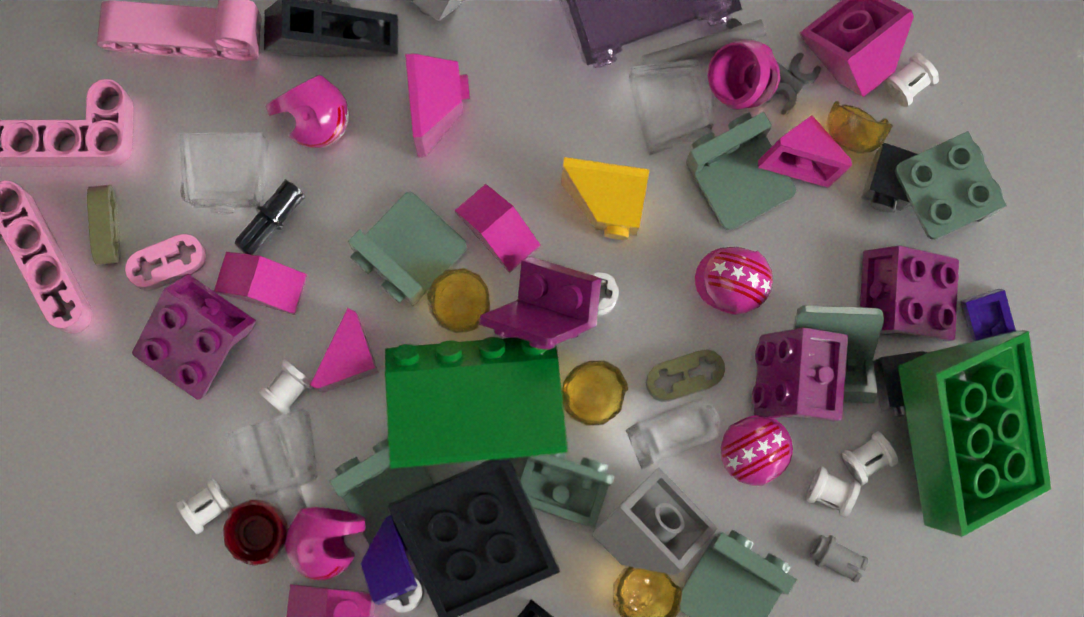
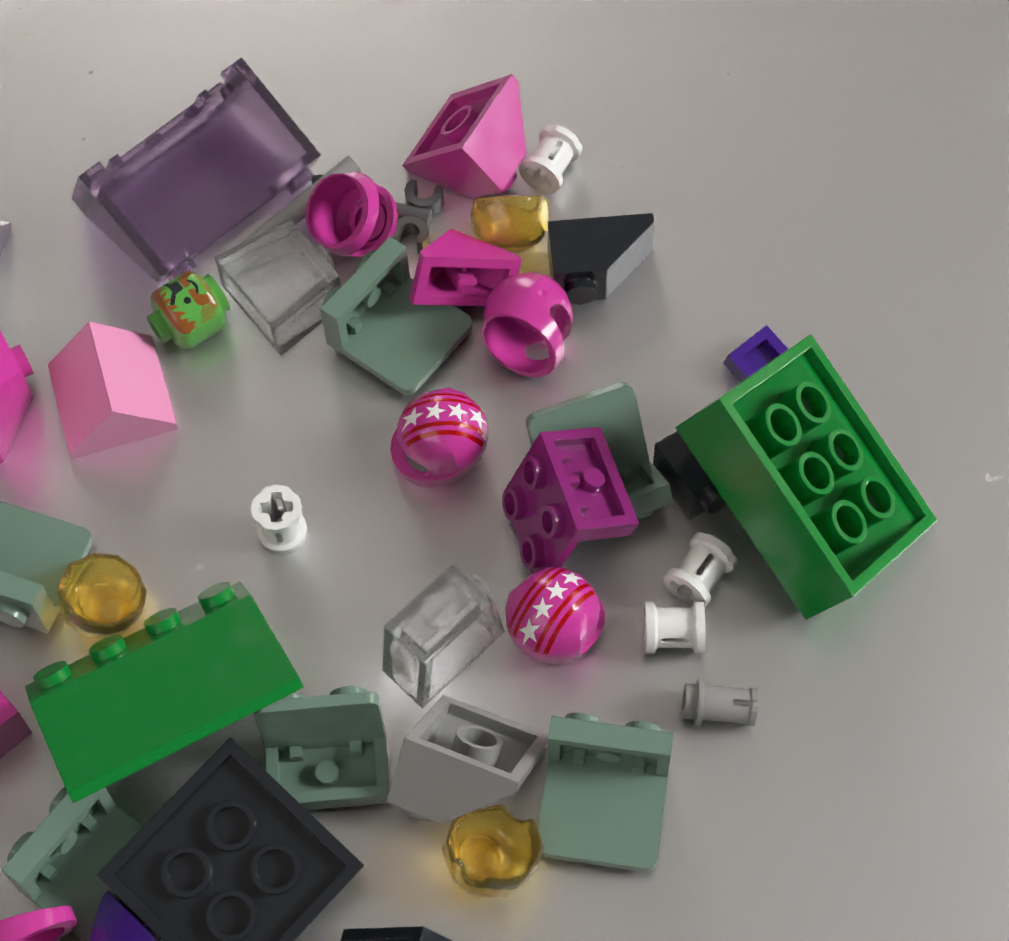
camera: 15 degrees left, 20 degrees down
dark pink slope [455,184,541,273] -> none
magenta bracket [479,257,602,349] -> none
yellow slope [561,157,650,240] -> none
clear yellow hair [562,360,628,426] -> none
olive beam [646,349,725,402] -> none
magenta bracket [860,246,959,341] -> none
sand green bracket [895,131,1007,240] -> none
none -> bright pink slope [48,322,178,459]
none -> bright green head [147,271,230,350]
none -> dark pink helmet [481,272,573,378]

